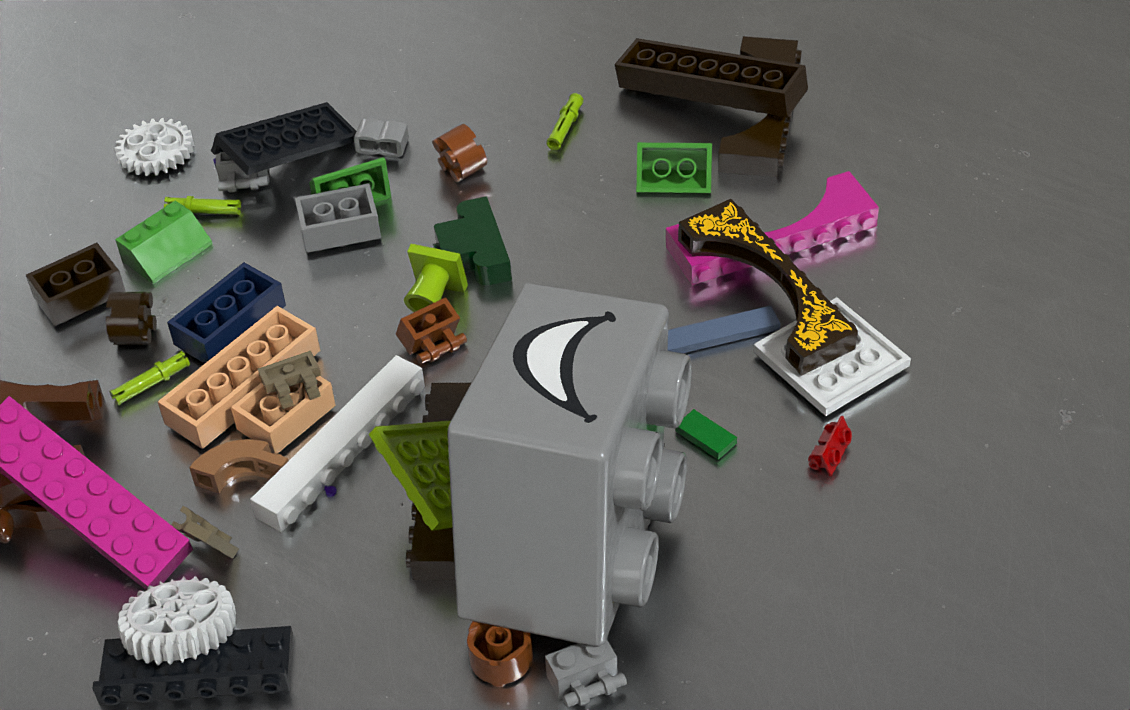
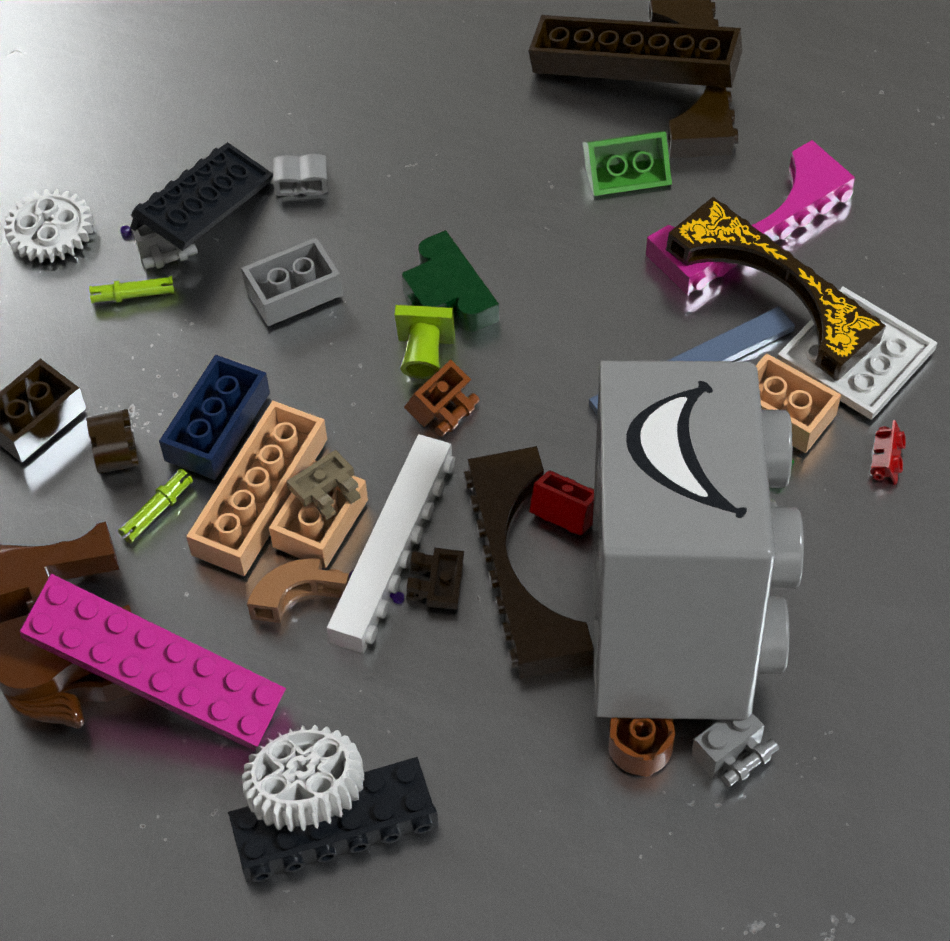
camera: 15 degrees left, 10 degrees up
bright green slope [115,201,213,284] -> none
dark tan plate [171,506,239,559] -> none
bright green slope [309,157,391,203] -> none
lime plate [369,421,453,530] -> none
dark orange brick [432,124,487,183] -> none
lime pin [546,93,584,150] -> none
none -> dark brown plate [406,547,464,610]
none -> light nougat brick [756,353,841,453]

